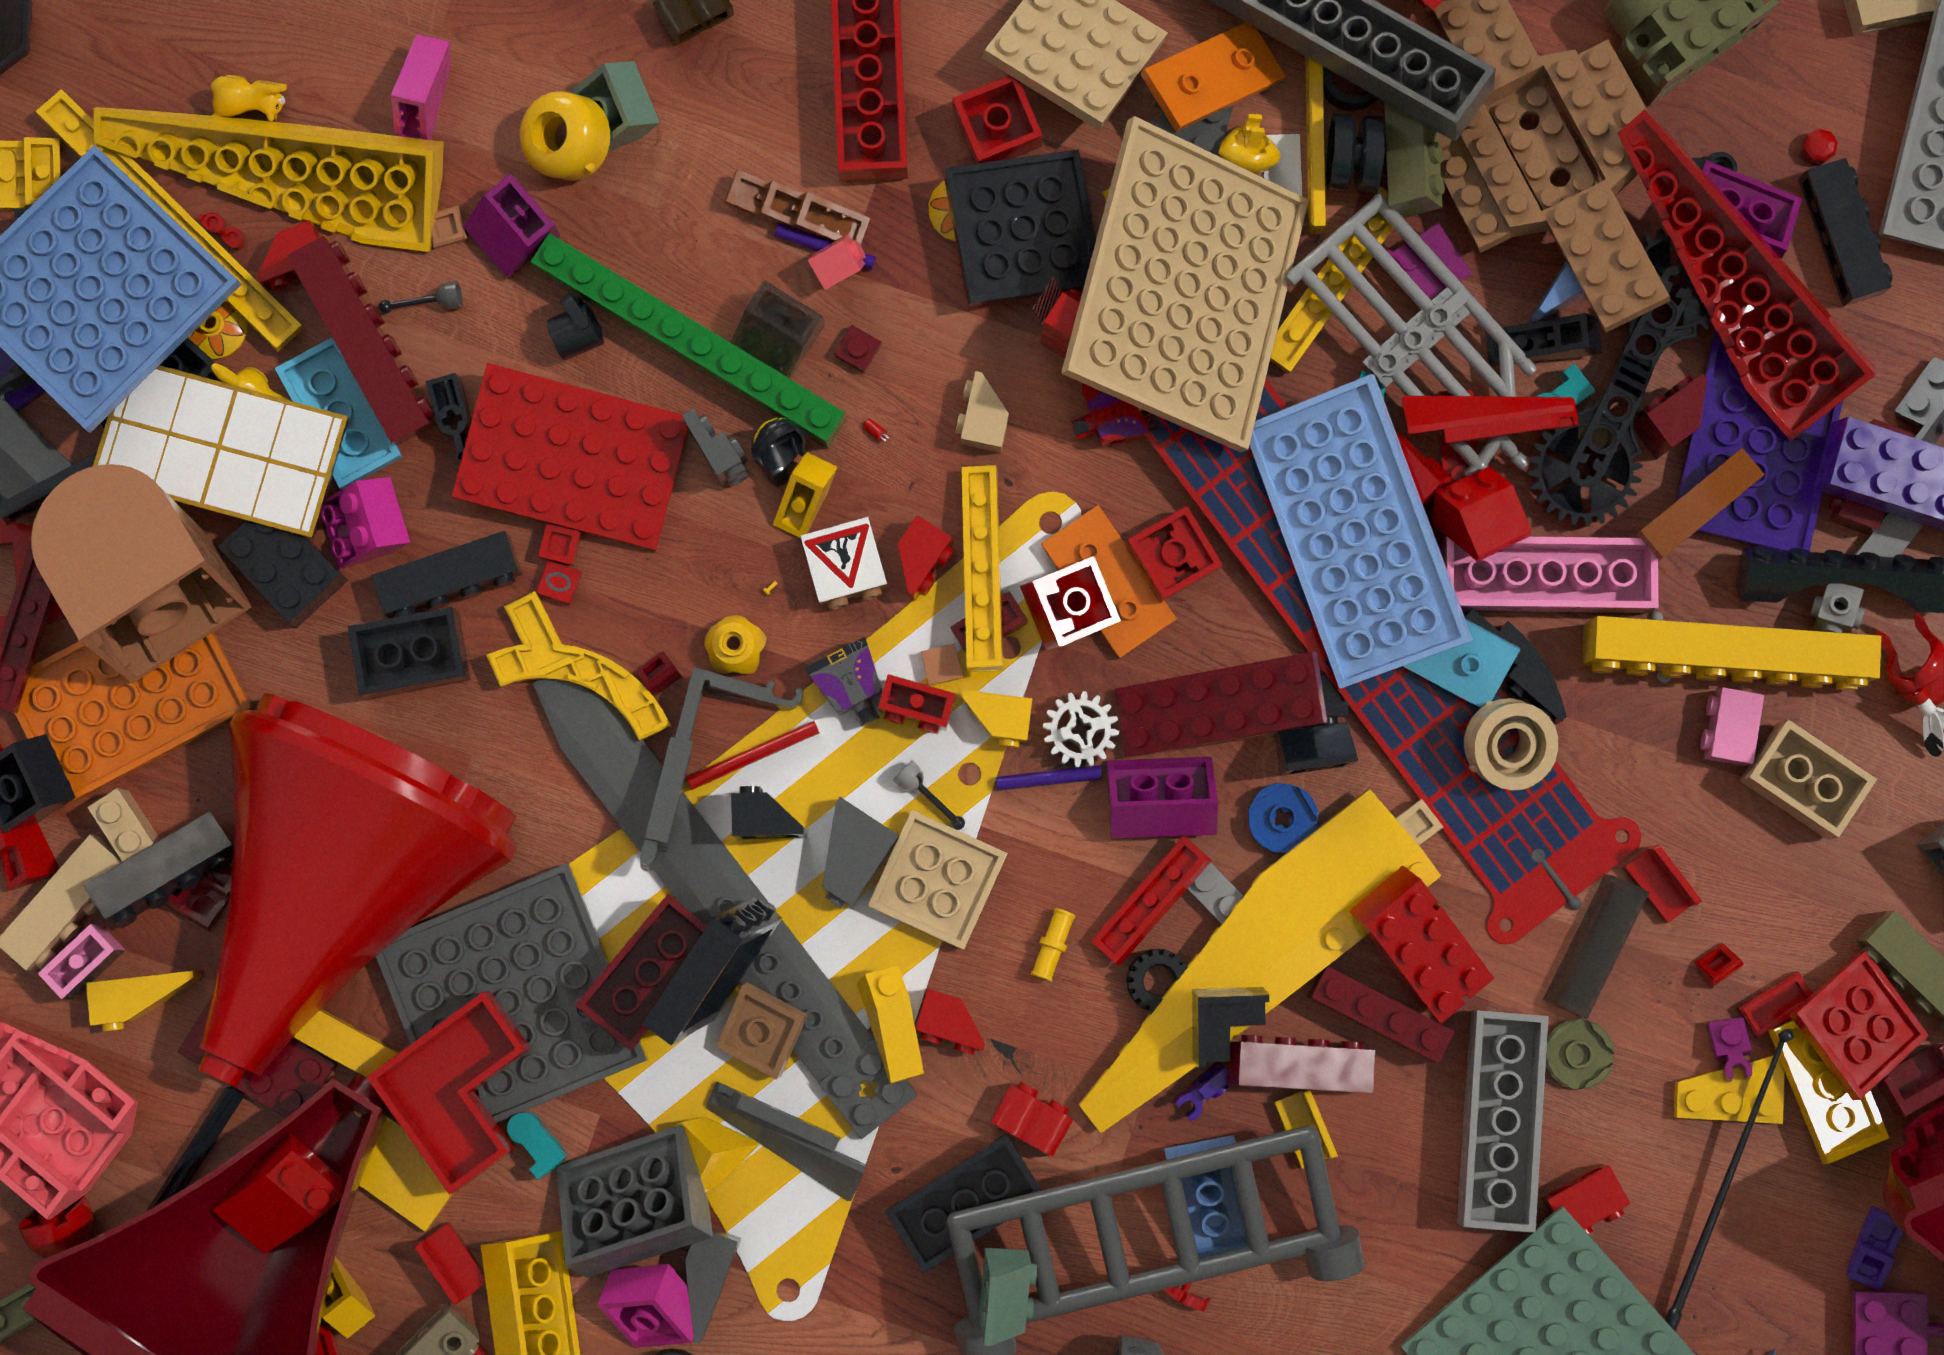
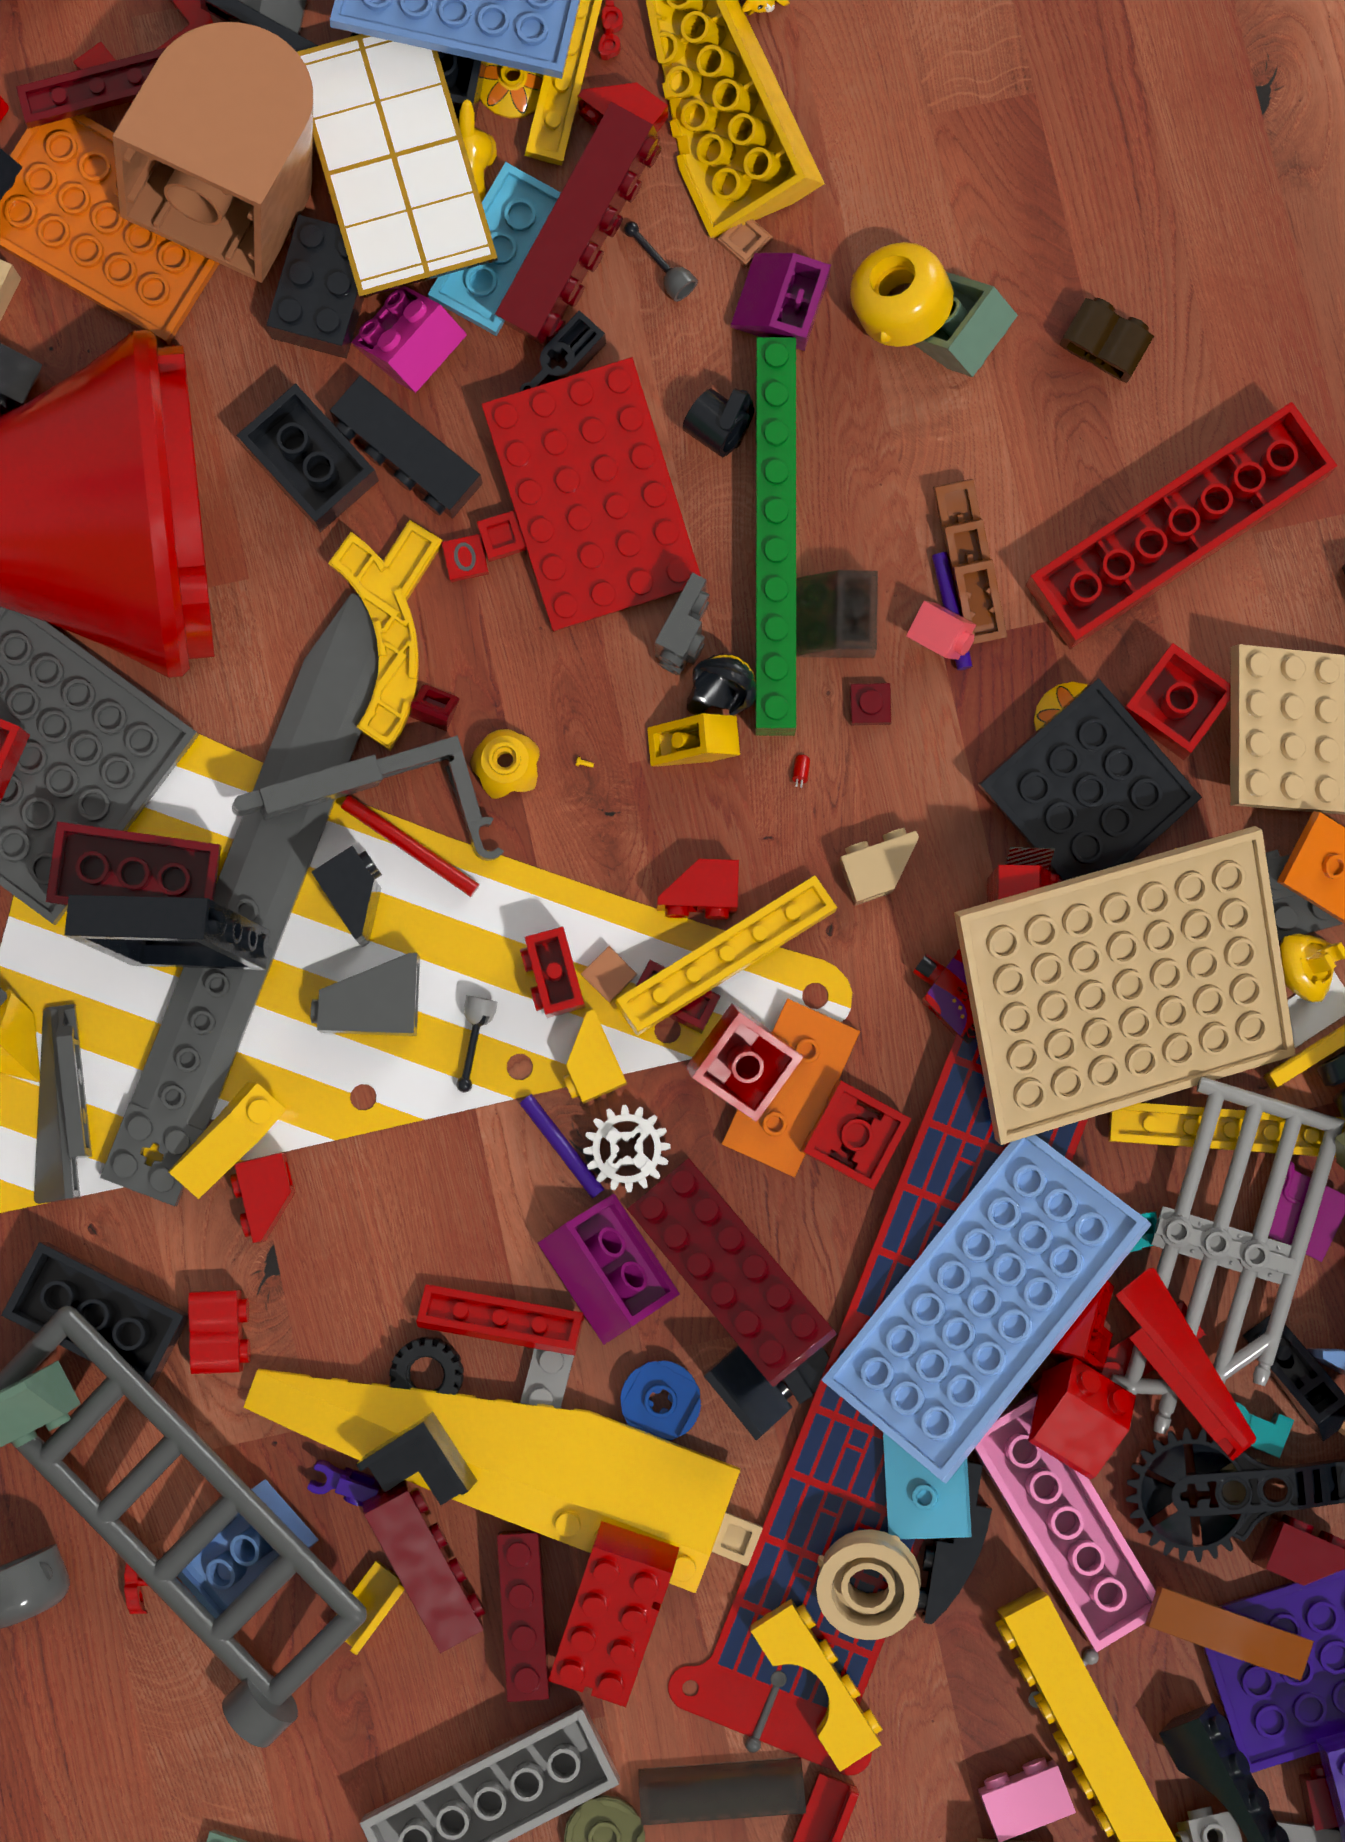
camera: 60 degrees right, 0 degrees up
dark pink slope [391,34,451,140] -> none
medium nougat plate [715,982,808,1080] -> none
white piece [801,517,888,610] -> none
torso [805,637,882,727] -> none
tan plate [868,810,1008,950] -> none
yellow pin [1031,908,1076,982] -> none
none -> yellow arch [750,1599,883,1772]

